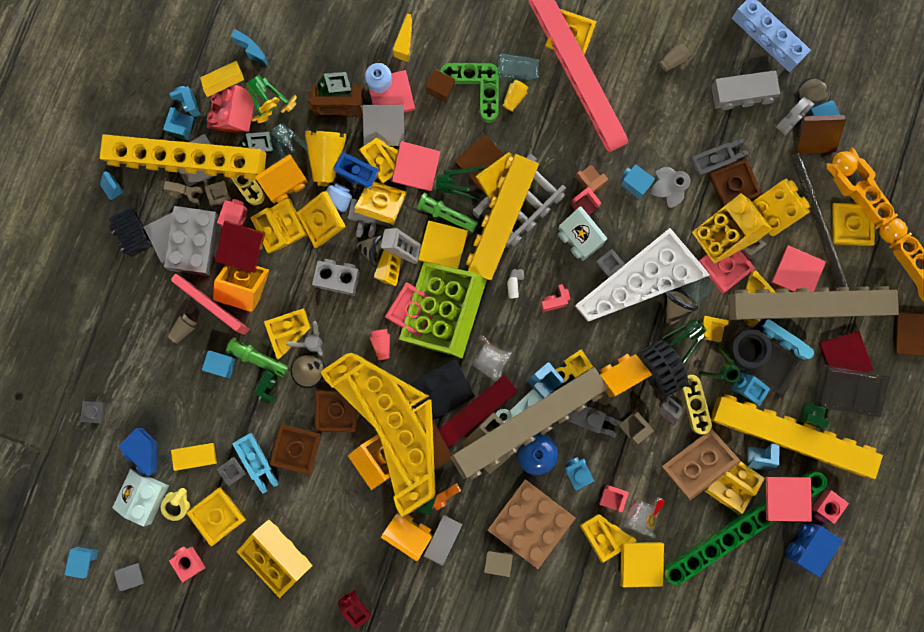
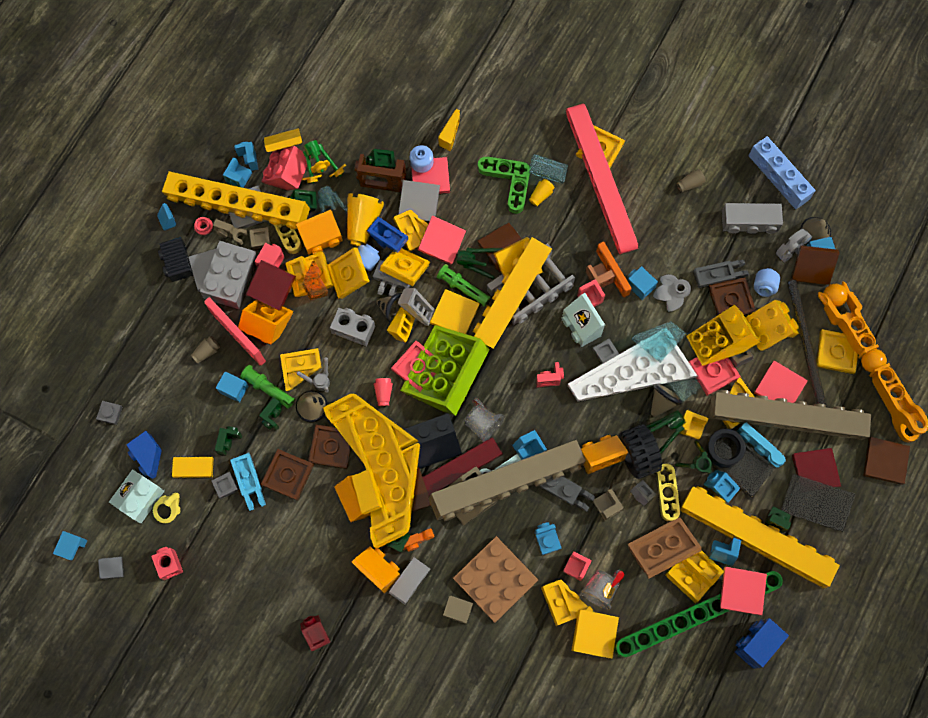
camera: 10 degrees right, 10 degrees down
yellow tile [186,487,246,547] -> none
dark azure slope [231,29,269,67] -> none
yellow slope [237,520,312,598] -> none
reddish brown panel [425,69,455,103] -> none
white arm [507,269,524,298] -> none
blue cylinder [517,434,558,475] -> none
yellow plate [555,349,593,383] -> none
coral brick [811,489,849,524] -> none
none -> coral plate [194,217,213,235]
none -> dark green bracket [215,426,242,456]
none -> clear orange slope [303,261,328,300]
none -> yellow tile [352,469,382,515]
none -> orange tile [596,242,632,297]
none -> clear light blue wing [632,321,686,363]
none -> light blue head [754,268,780,297]

